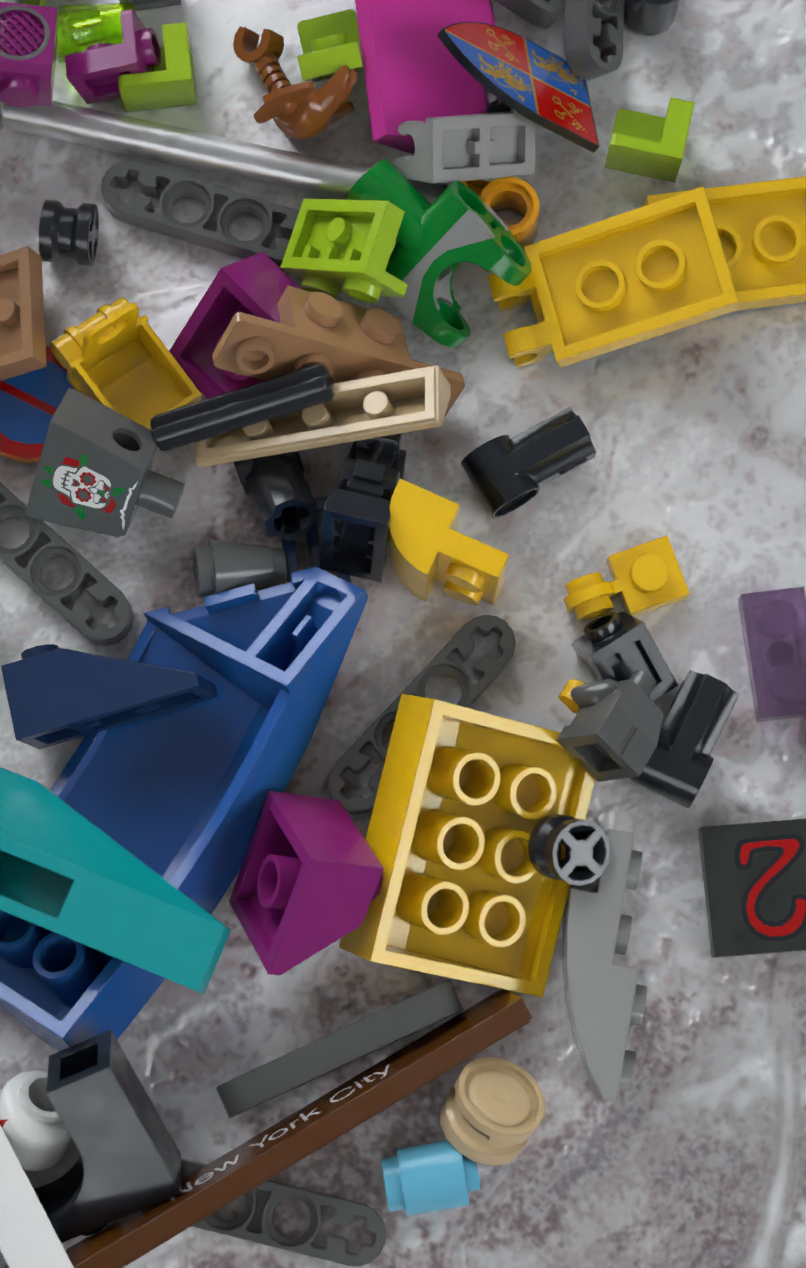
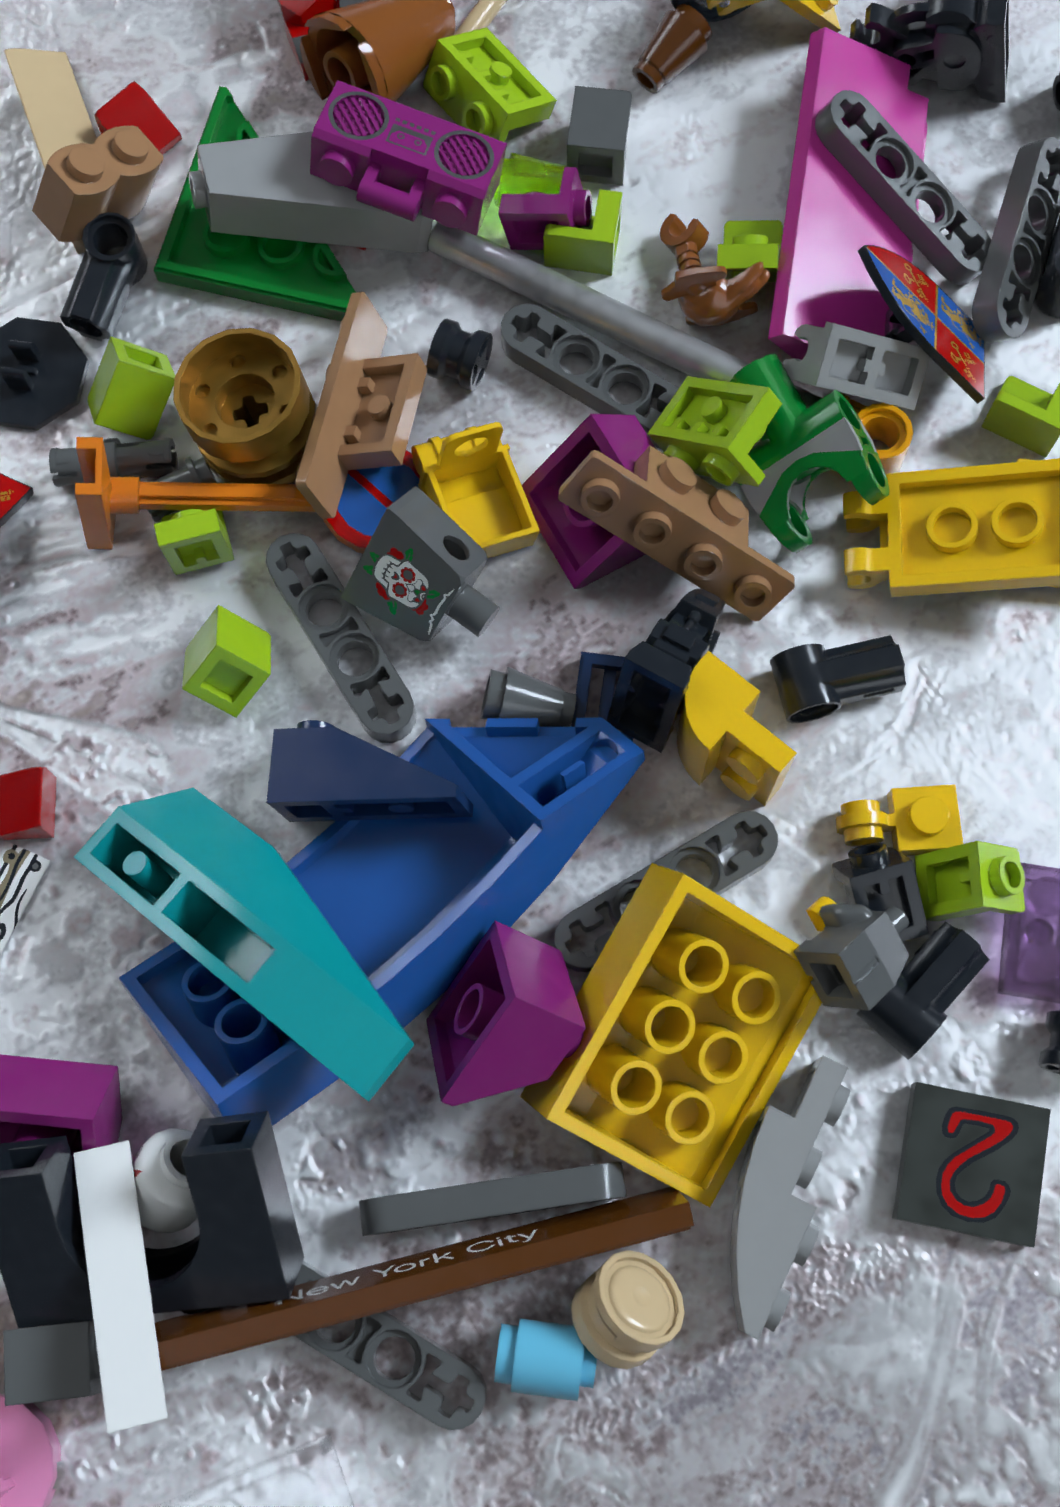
camera: 20 degrees right, 5 degrees down
black axle [150,363,335,451] -> none
tan slope [195,365,451,468] -> none
black piece [233,451,320,542] -> none
black wheel [528,814,611,886] -> none
none -> lime bracket [915,841,1025,922]

